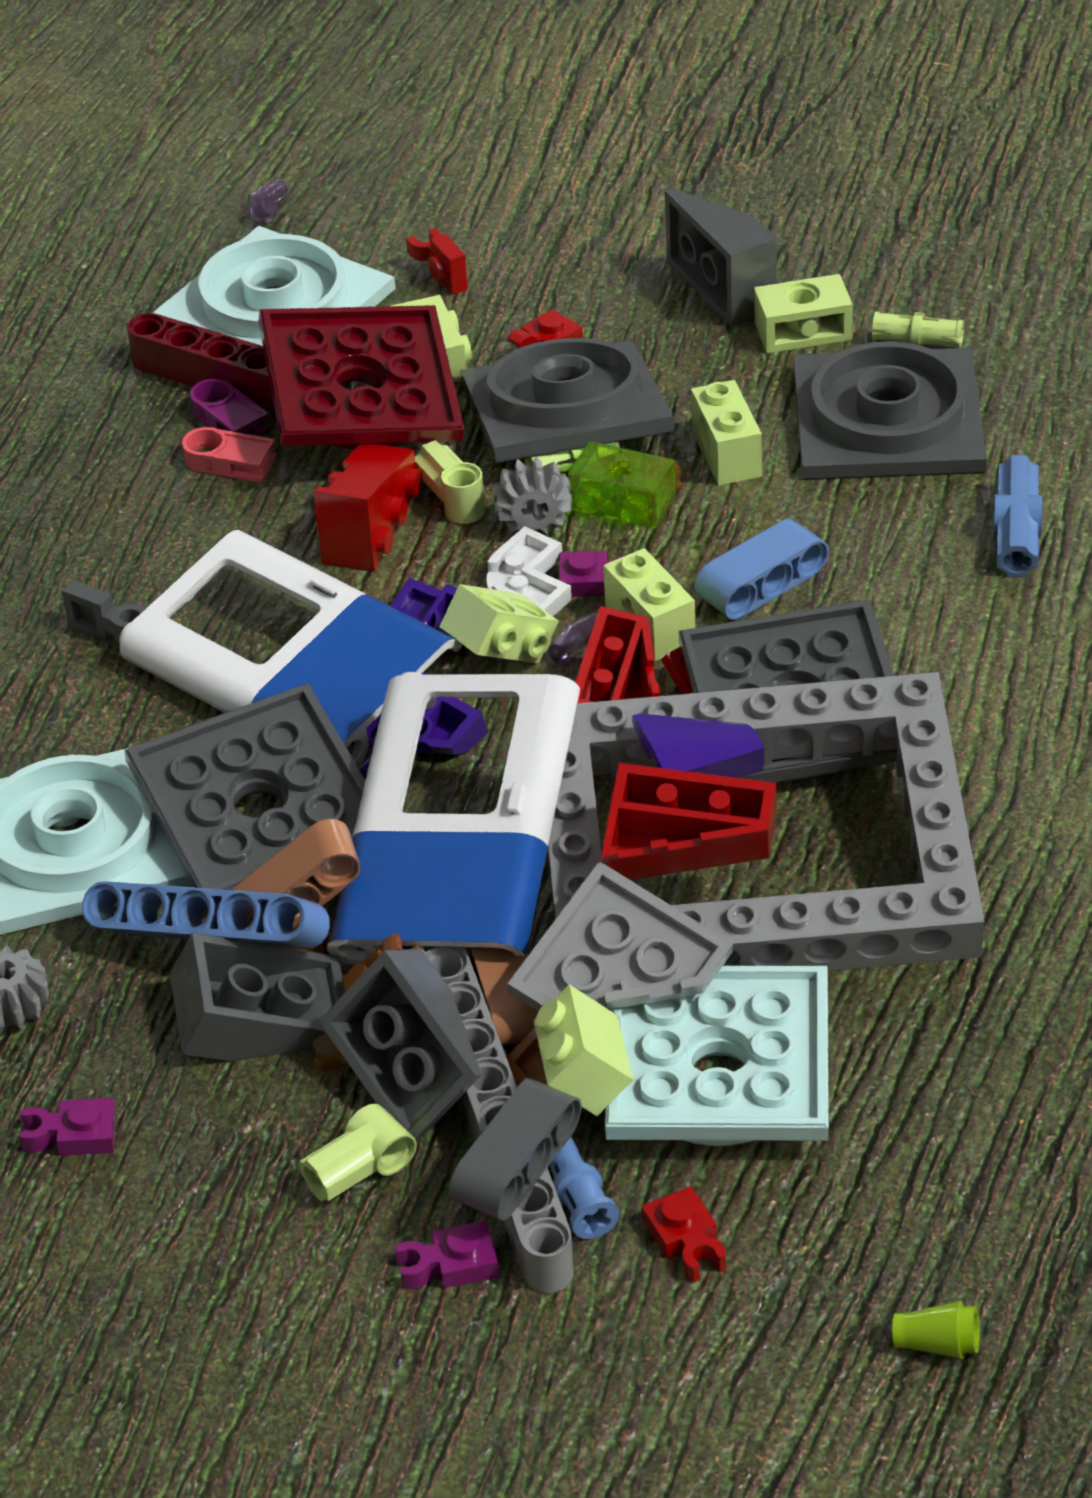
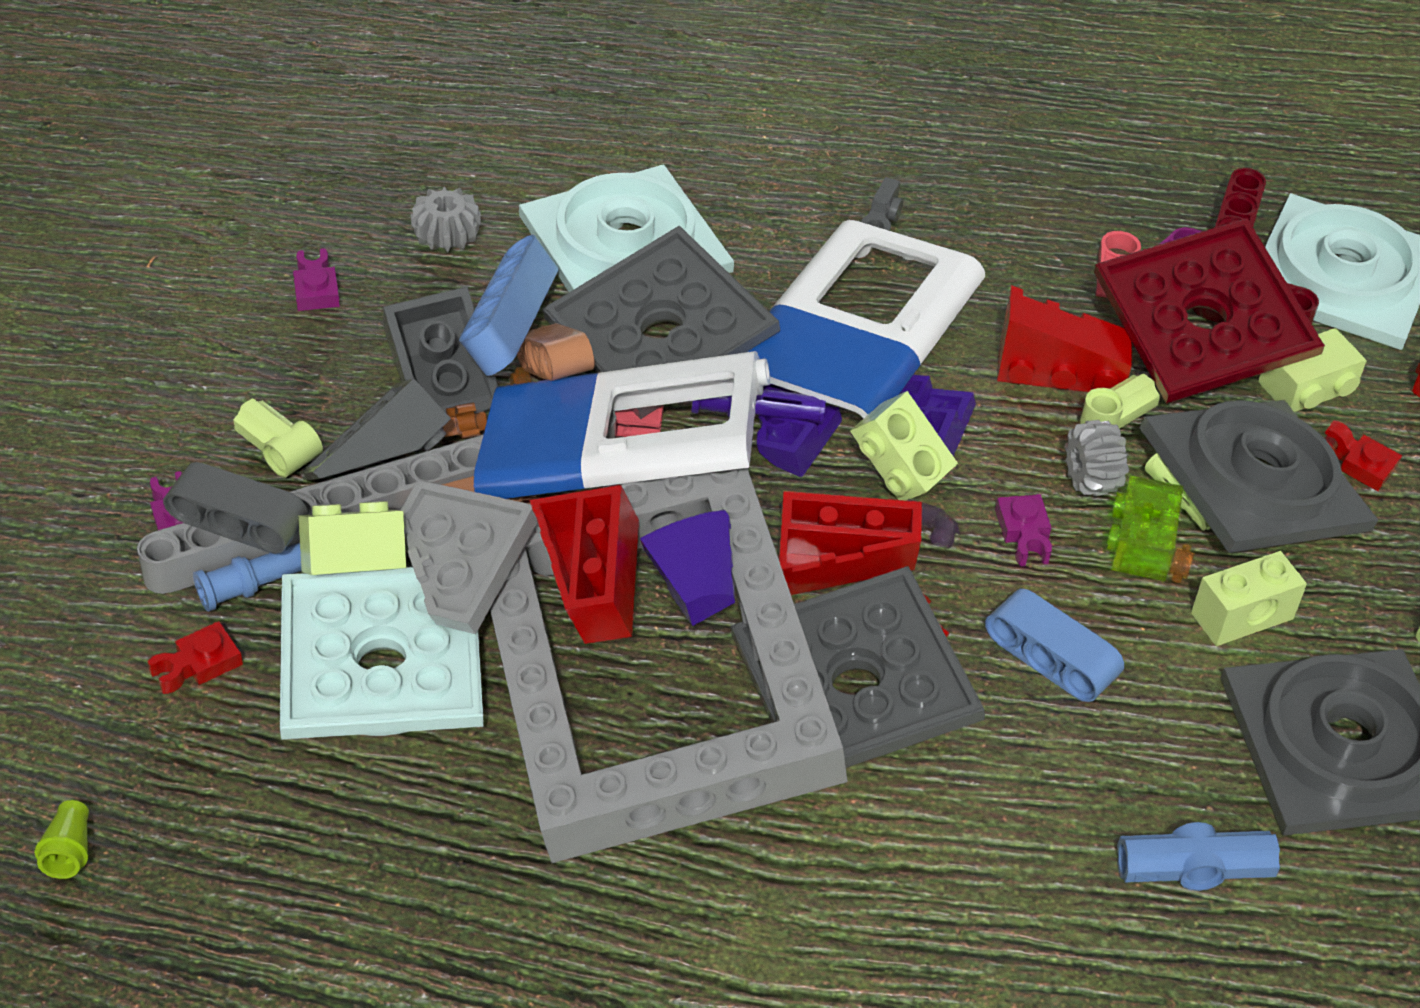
camera: 75 degrees right, 5 degrees up
white plate [486,526,571,616] -> none
yellowish green brick [603,548,695,661] -> none

